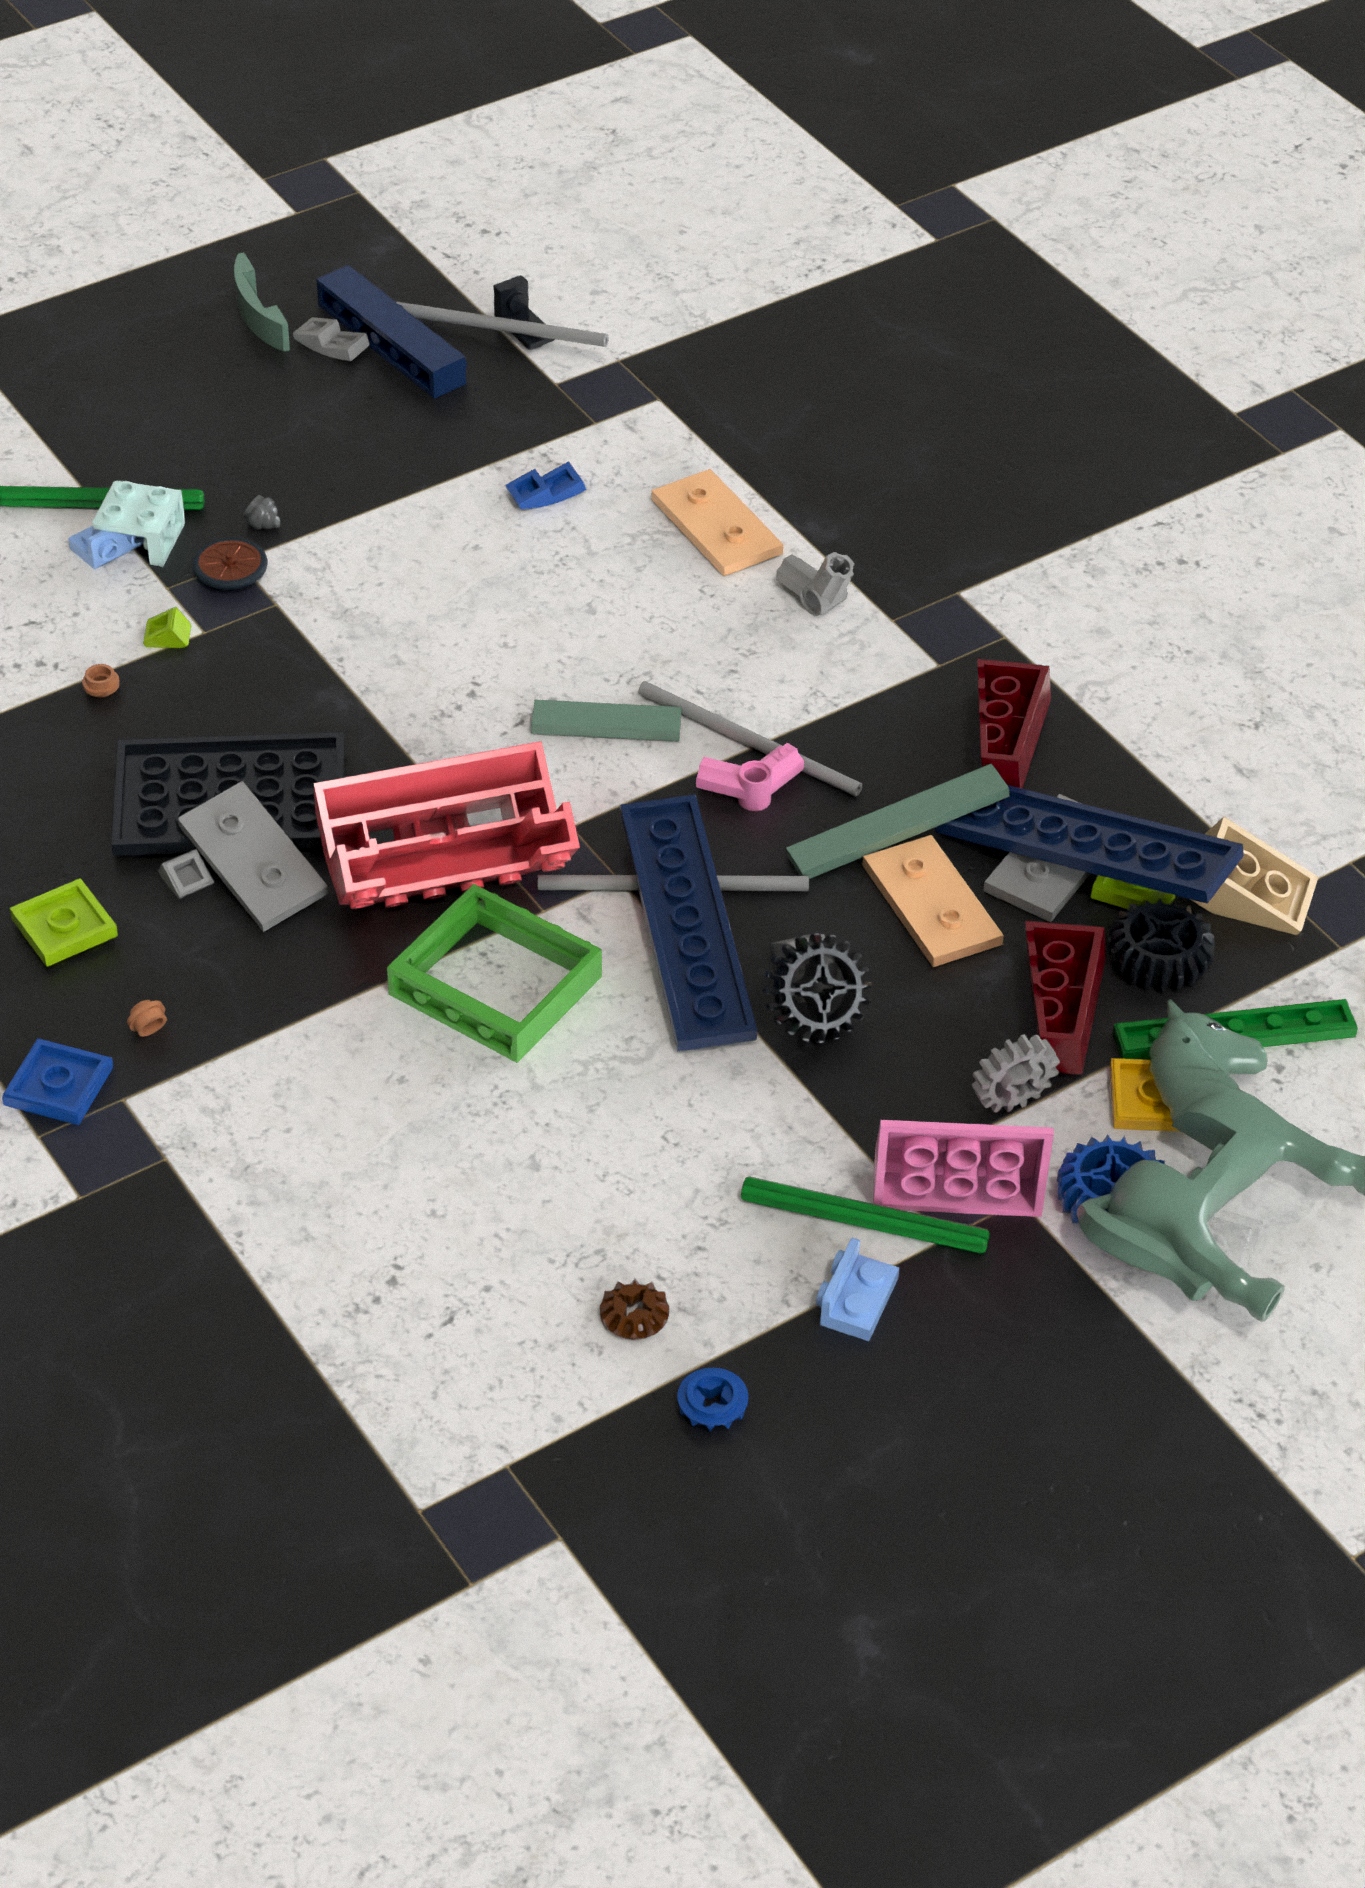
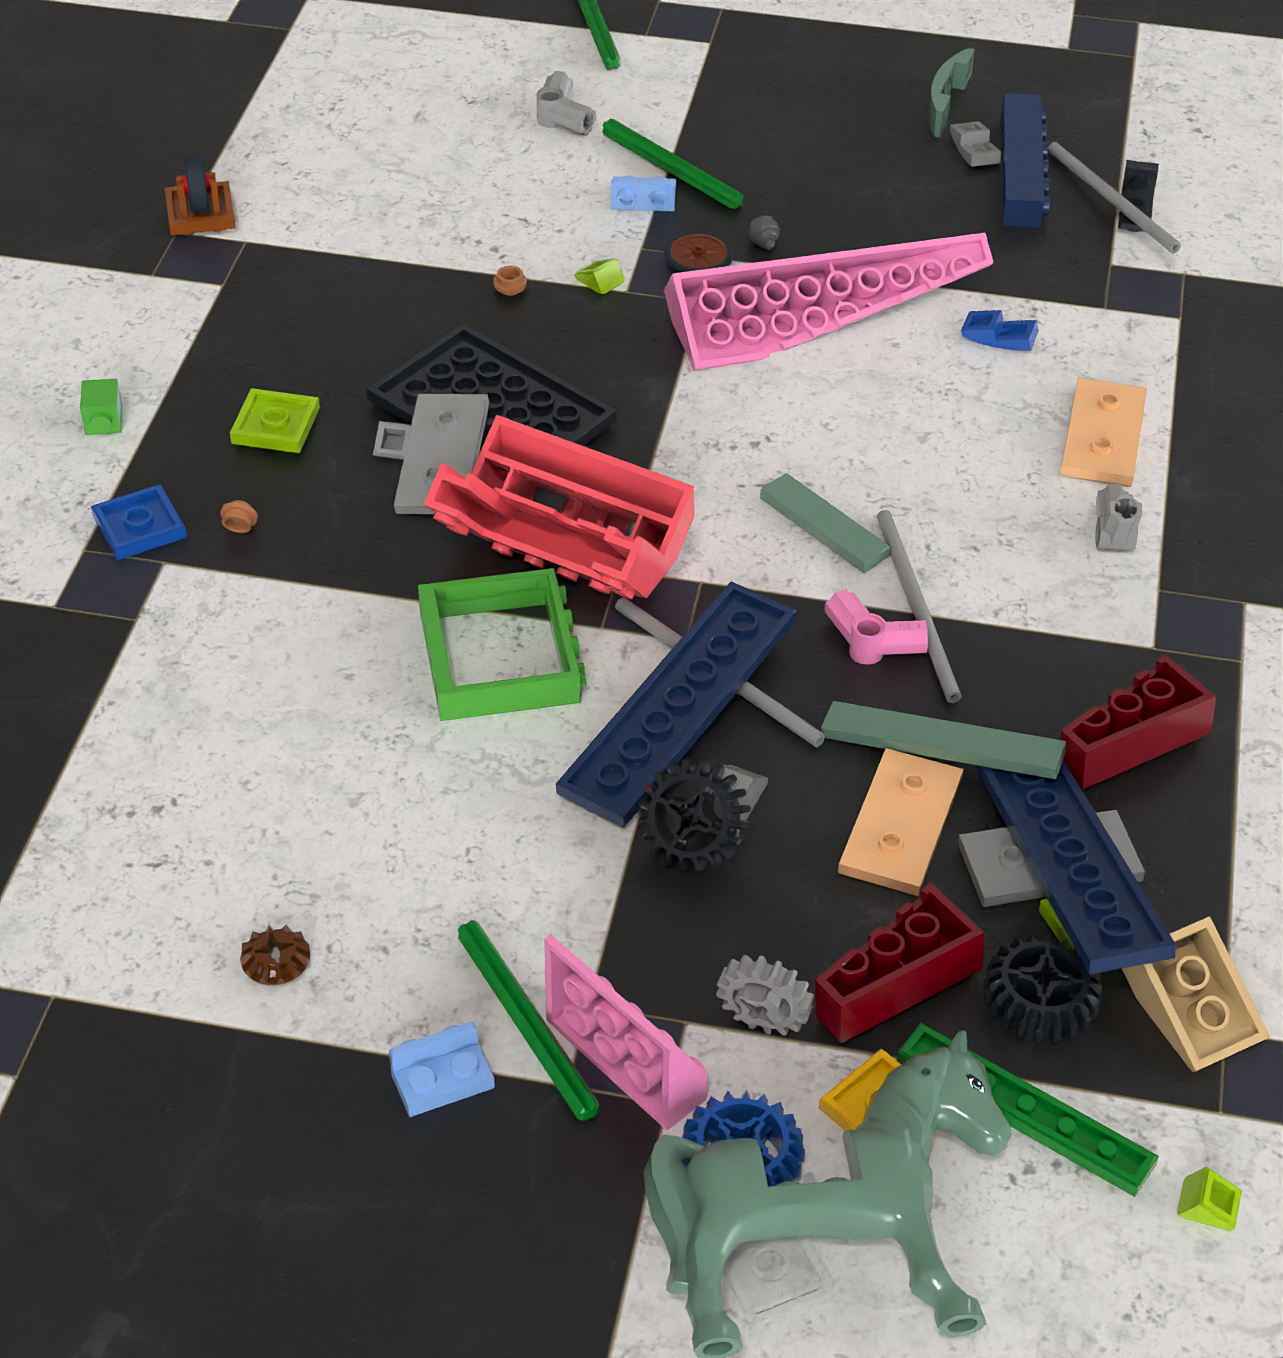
camera: 45 degrees right, 0 degrees up
light aqua bracket [92,481,185,567] -> none
blue gear [677,1368,748,1431] -> none
none -> bright pink wedge [664,233,993,370]

